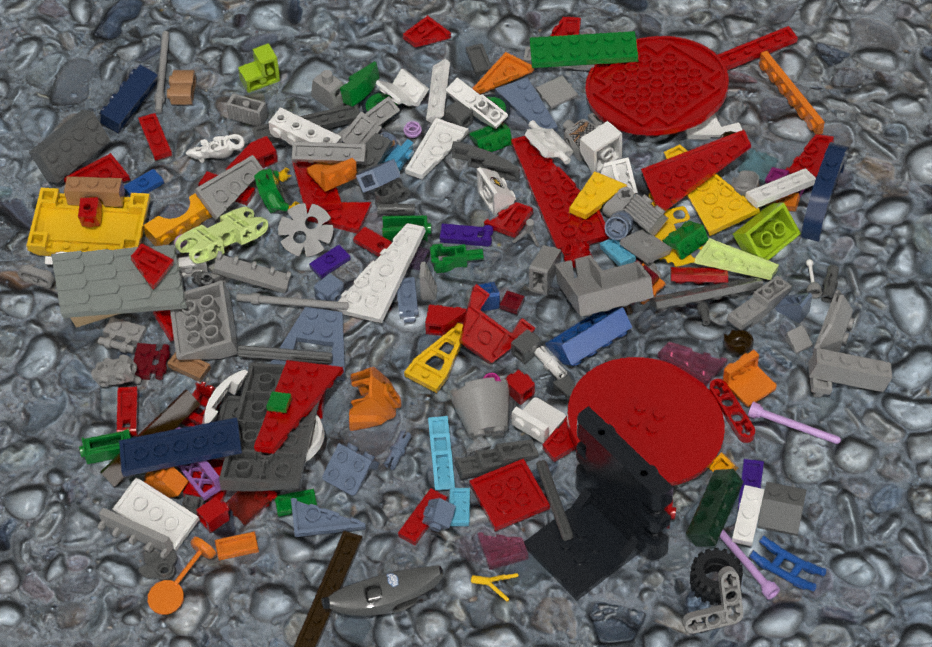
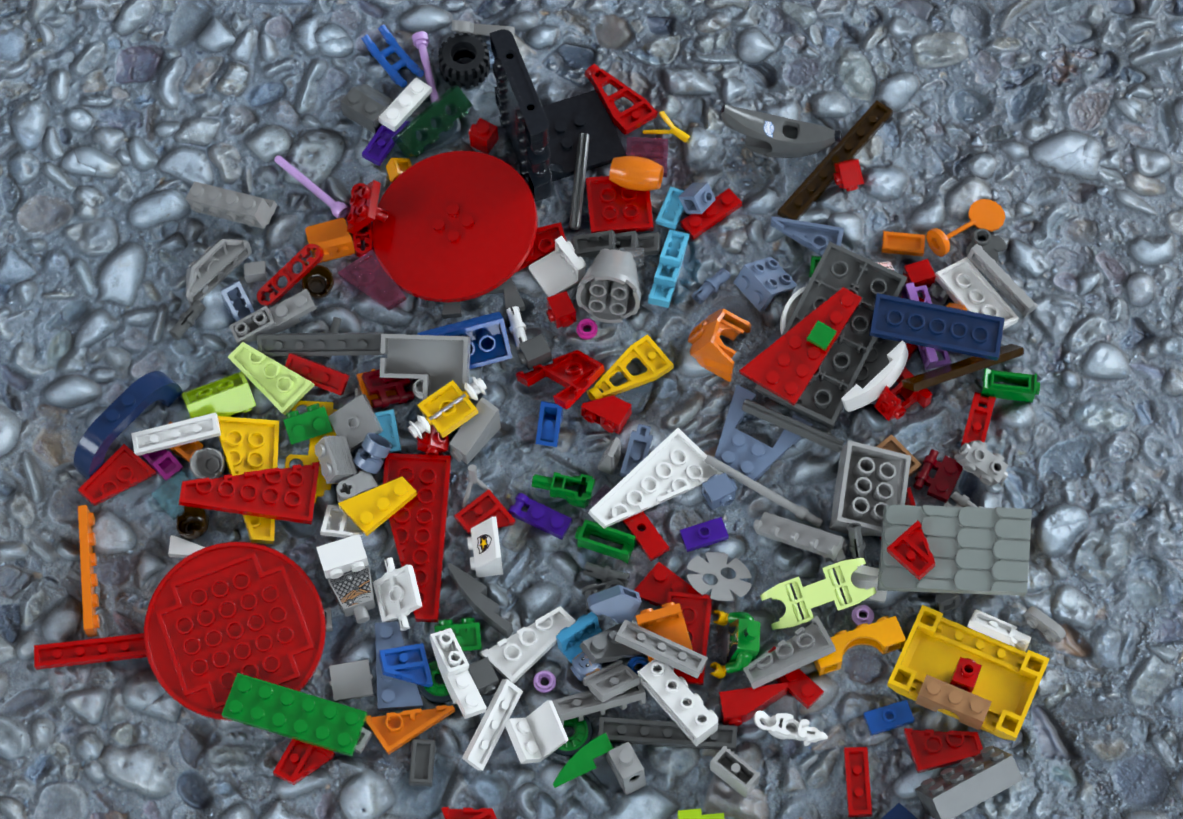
camera: 160 degrees left, 10 degrees up
dark red plate [500,290,525,314] -> none
light grey hinge [806,259,822,299] -> none
none -> red beam [257,243,324,306]
none -> red plate [347,180,389,234]
none -> blue wing [378,643,433,687]
none -> yellow plate [408,377,487,439]
none -> red plate [584,64,658,135]
none -> orange piece [609,156,664,191]
none -> red brick [834,159,864,191]

